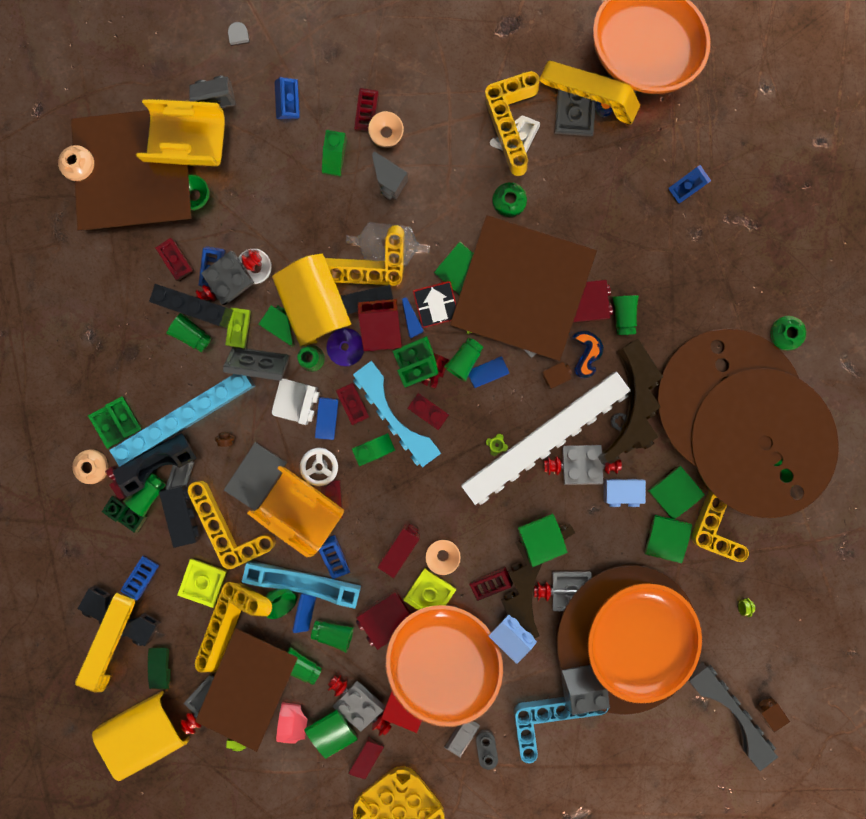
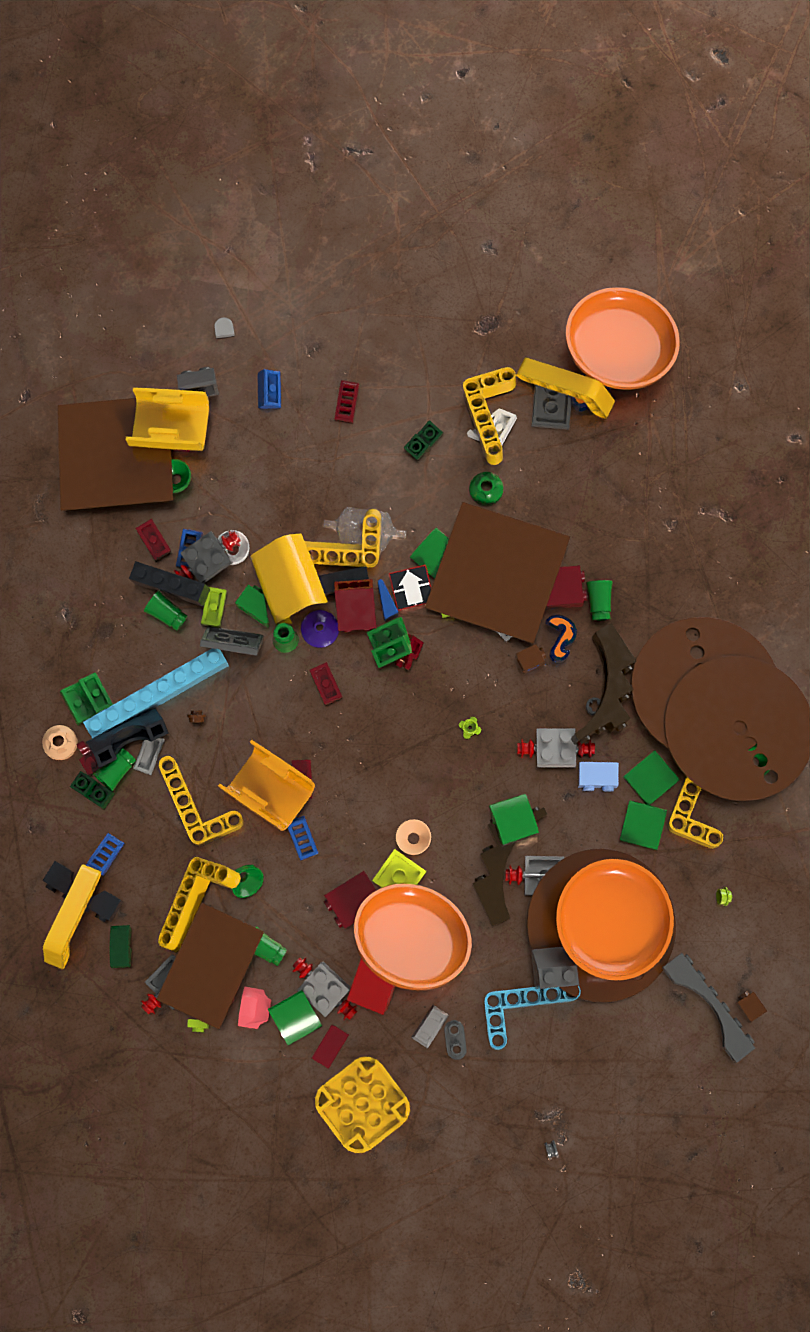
camera: 15 degrees right, 10 degrees down
light nougat piece [58,145,94,181] -> none
yellow piece [92,690,190,781] -> none
black brick [159,485,201,548] -> none
neon yellow plate [177,558,227,608] -> none
dark grey tile [224,442,287,511] -> none
medium azure arch [242,560,361,609] -> none
white bracket [272,379,319,425] -> none
blue slope [292,593,316,633] -> none
white piece [300,448,338,486] -> none
green plant [311,620,354,653] -> none
blue slope [315,397,338,440] -> none
green slope [322,130,347,176] -> none
green slope [352,433,396,466] -> none
medium azure arch [353,361,441,467] -> none
light nougat piece [368,111,404,148] -> none
dark grey slope [372,151,408,200] -> none
dark red brick [377,524,420,578] -> none
dark red plate [407,393,449,430] -> none
green plant [444,337,484,382] -> none
white brick [461,372,631,505] -> none
blue slope [469,356,510,388] -> none
dark red slope [469,567,513,601] -> none
light blue brick [489,615,537,664] -> none
blue slope [668,165,711,204] -> none
green piece [770,316,806,351] -> none
none -> dark green slope [403,420,444,460]

